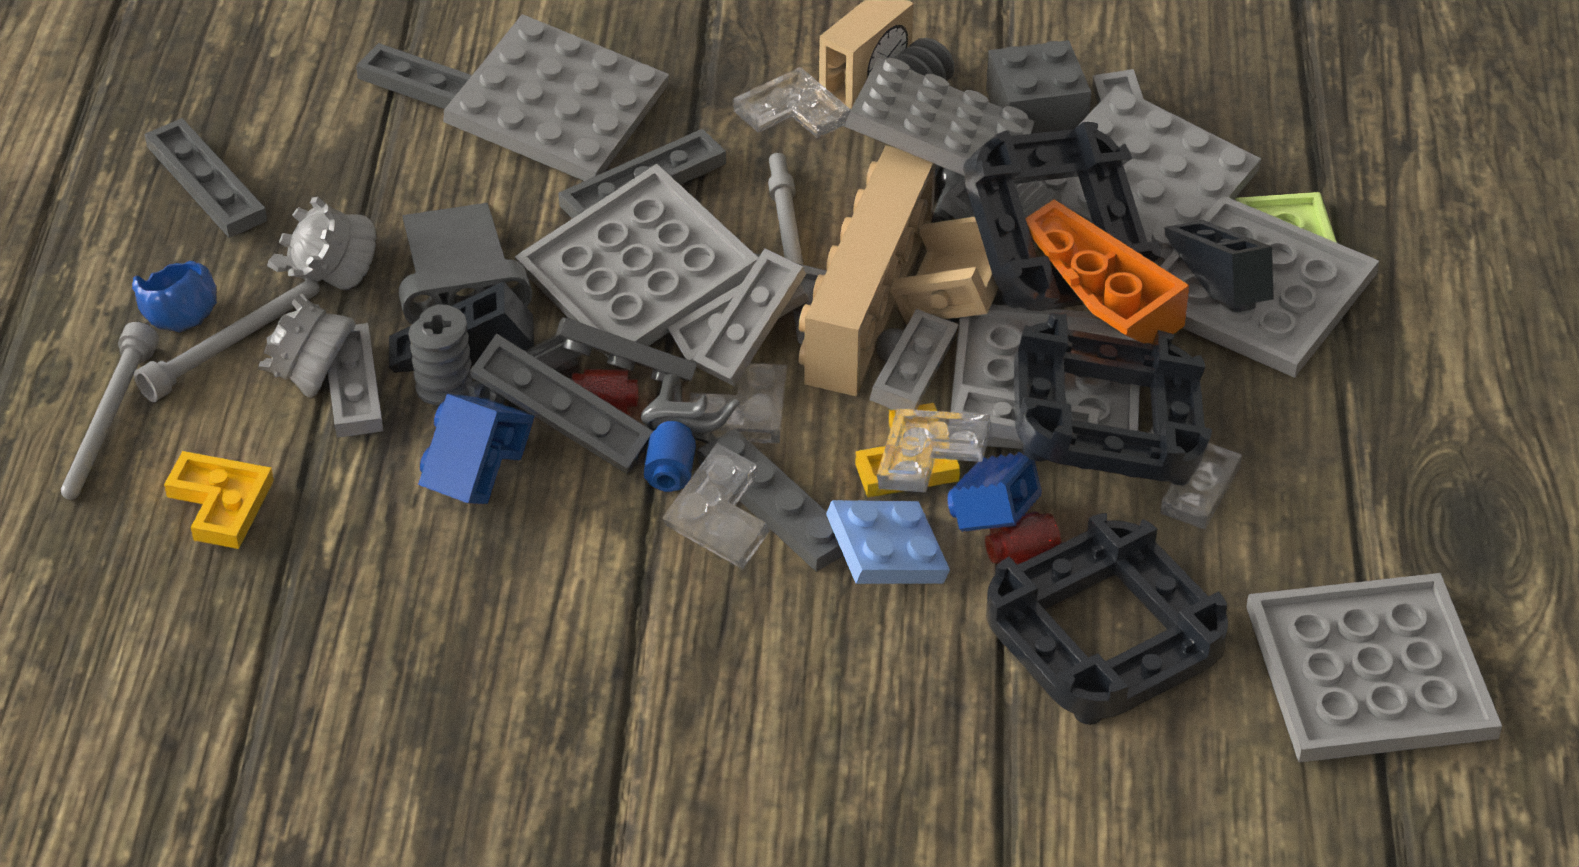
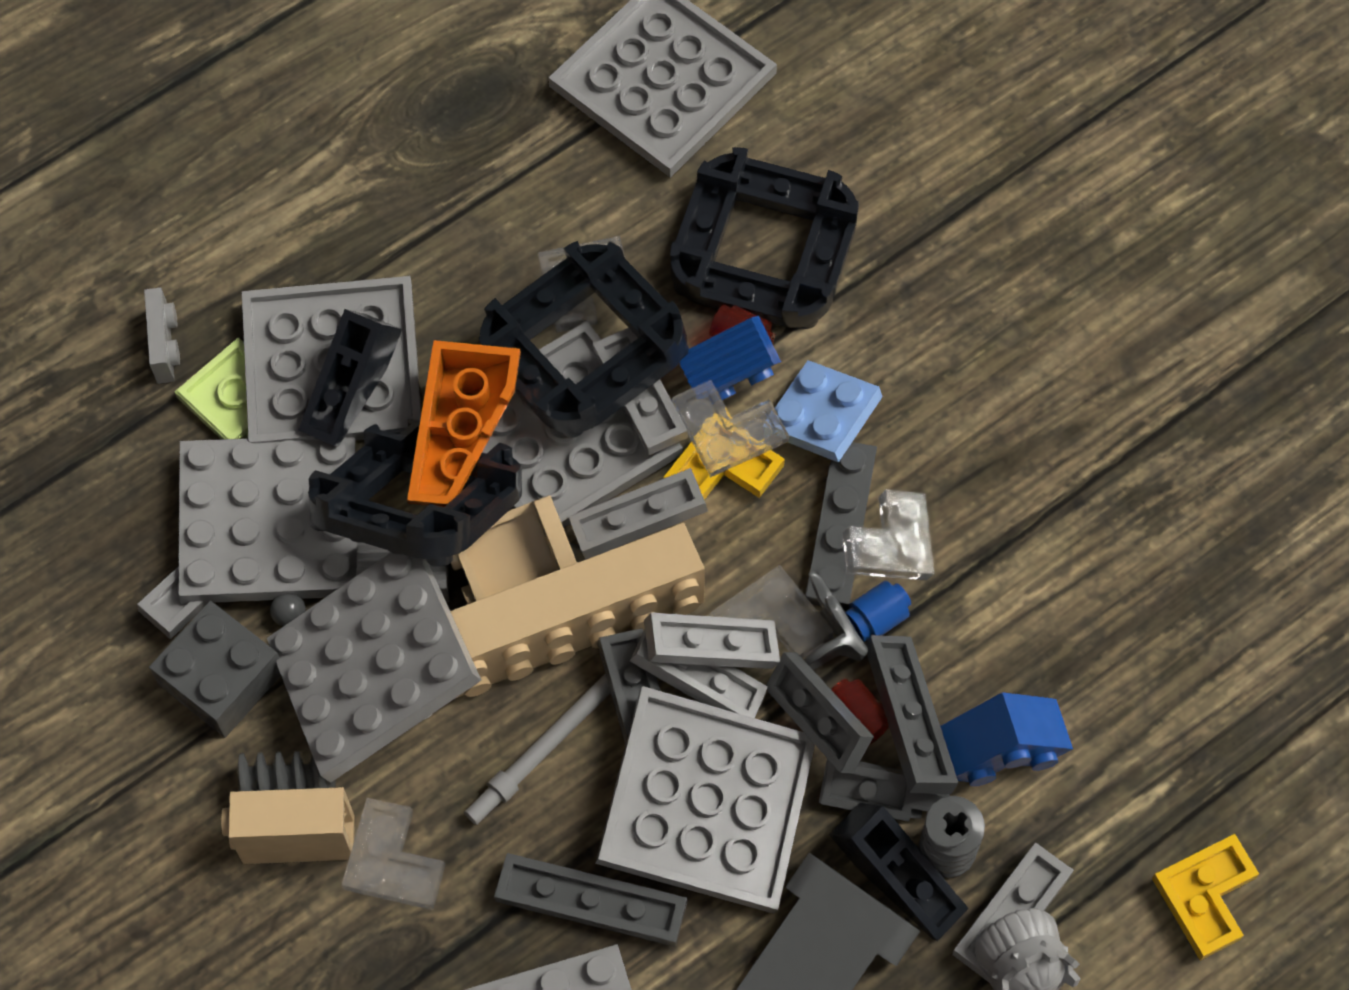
camera: 130 degrees left, 20 degrees up
none -> light grey plate [144,288,180,384]

